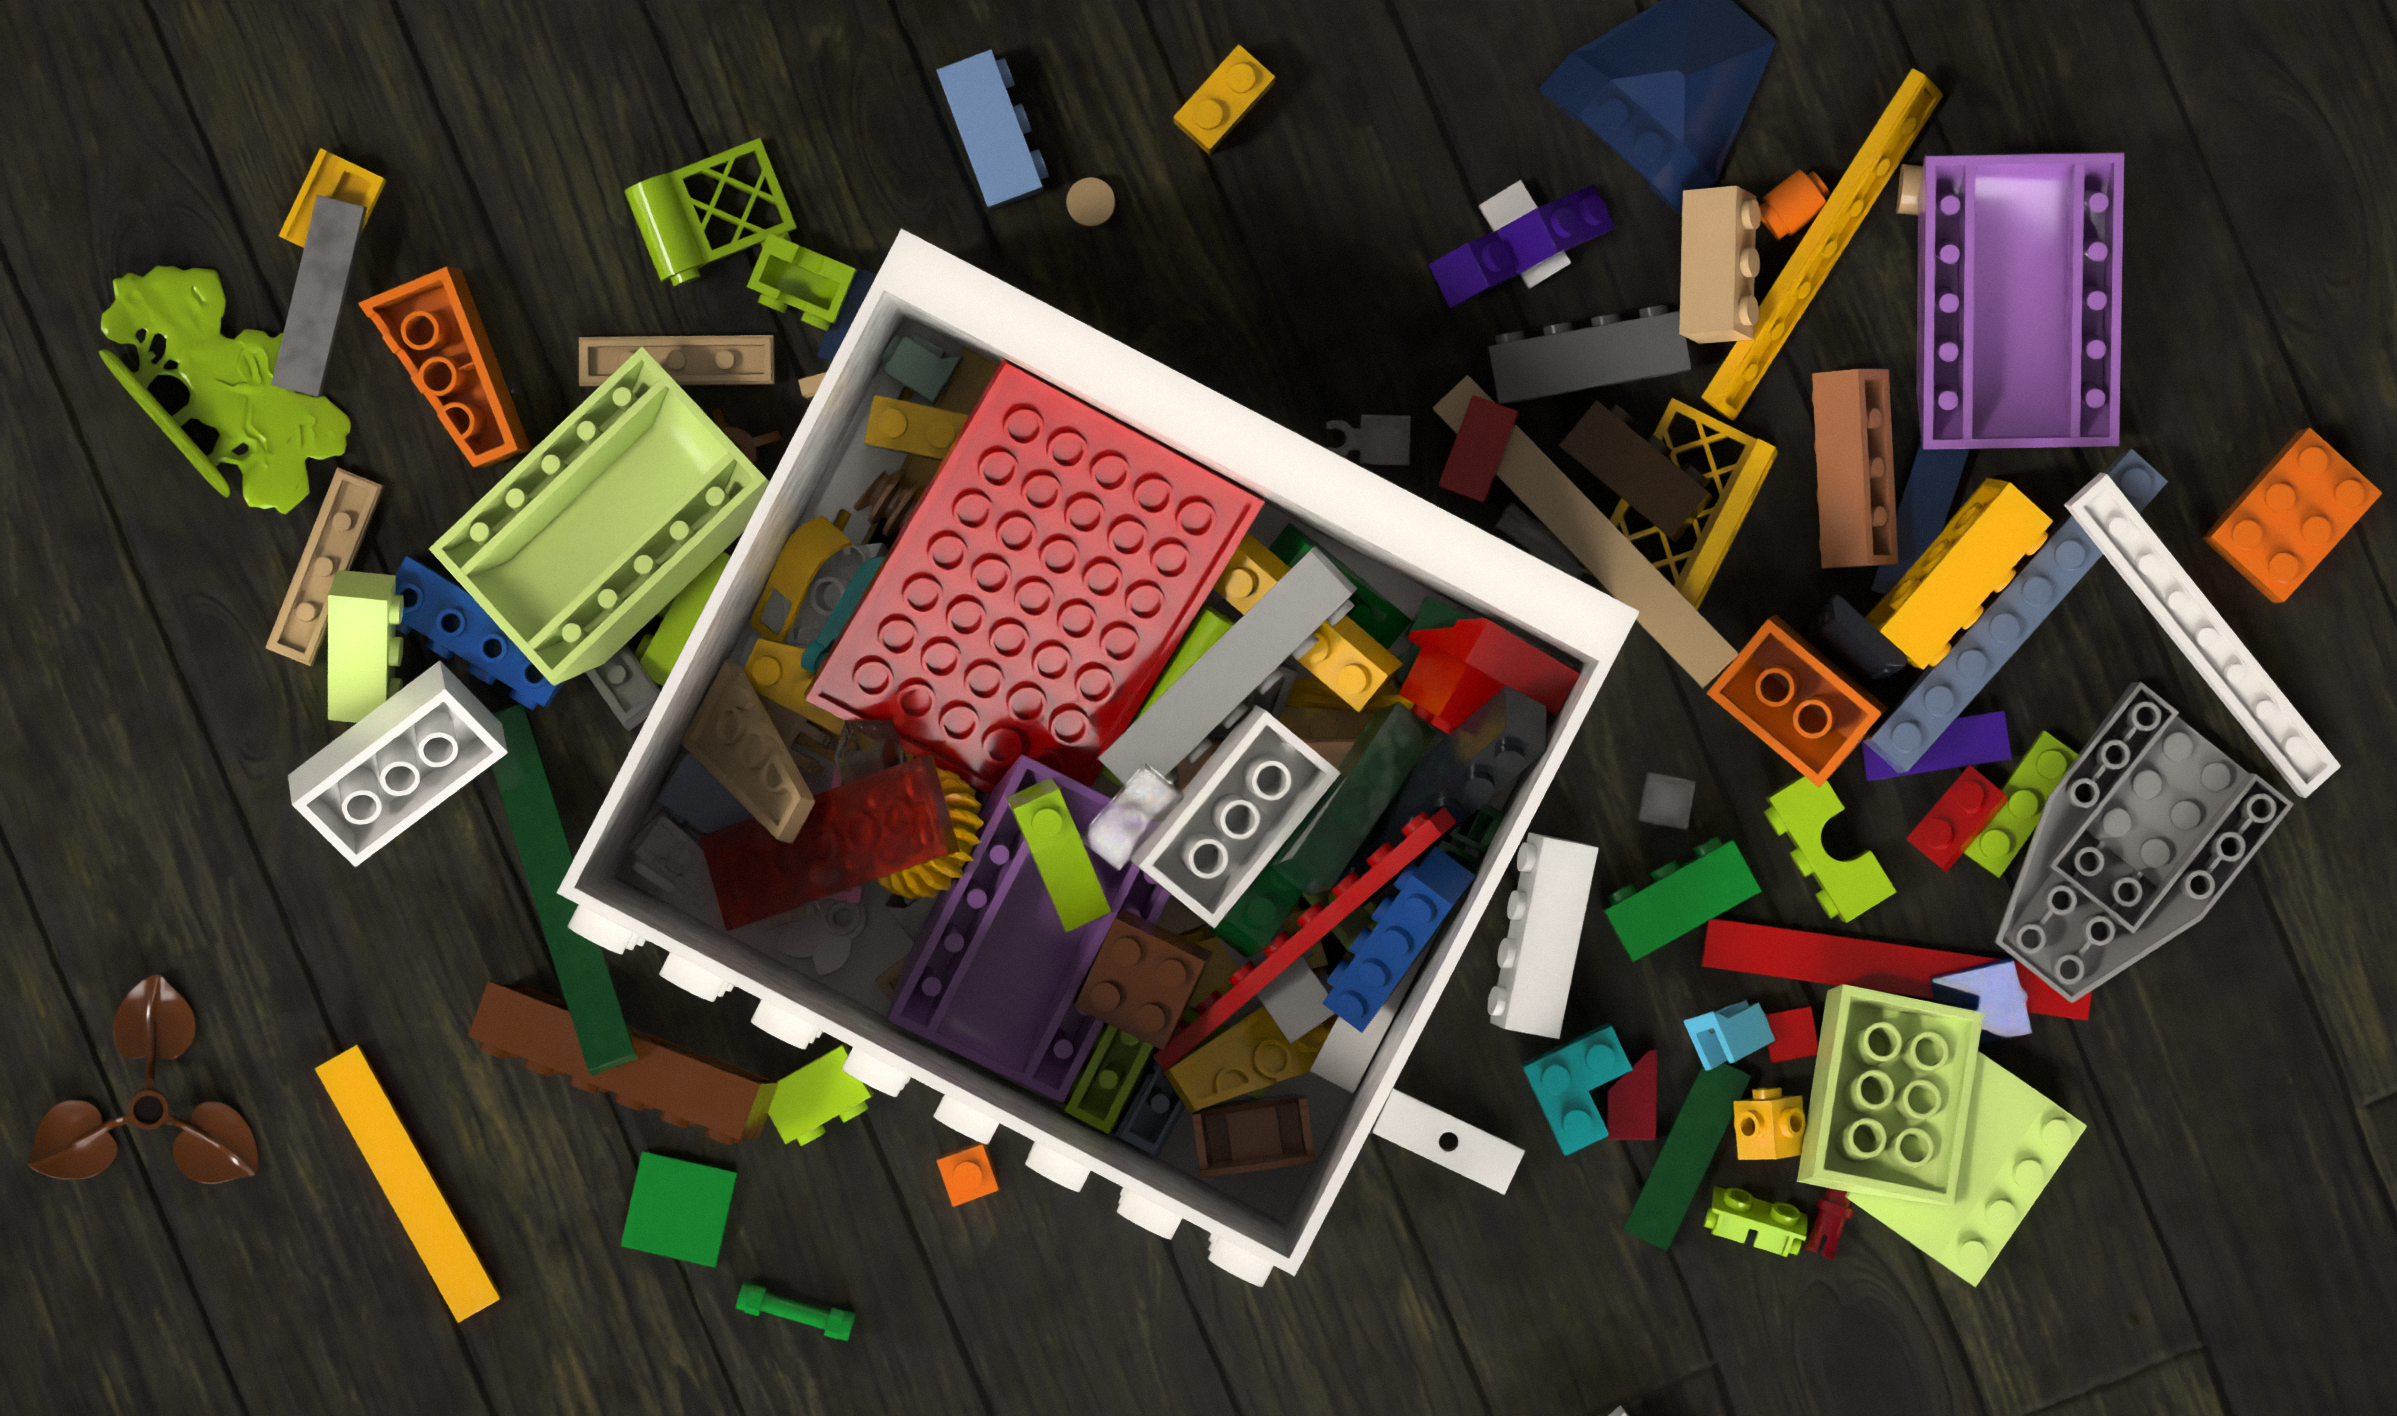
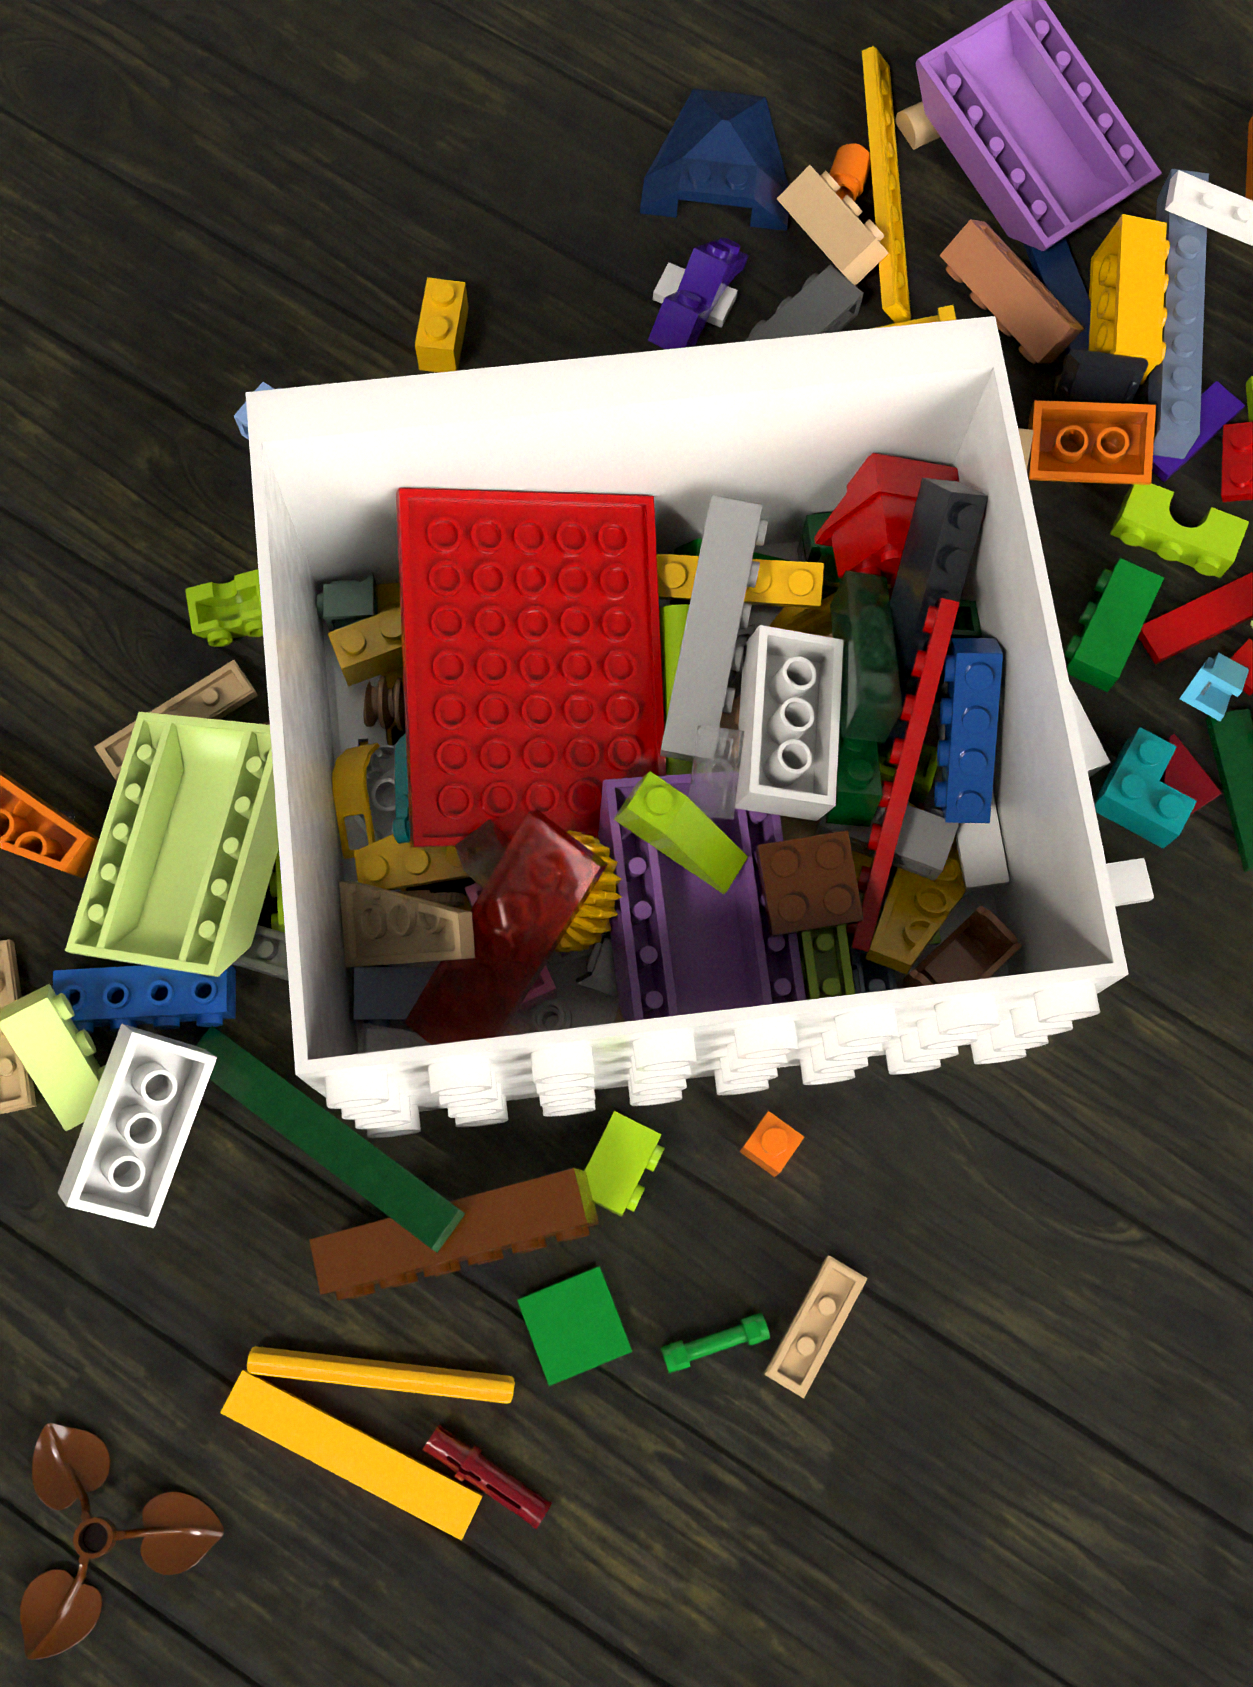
camera: 35 degrees left, 15 degrees down
lime piece [624,138,797,287] -> none
clear plate [1638,772,1696,829] -> none
none -> yellow axle [247,1346,515,1404]
none -> dark red pin [422,1424,552,1529]
none -> tan tile [764,1256,868,1398]

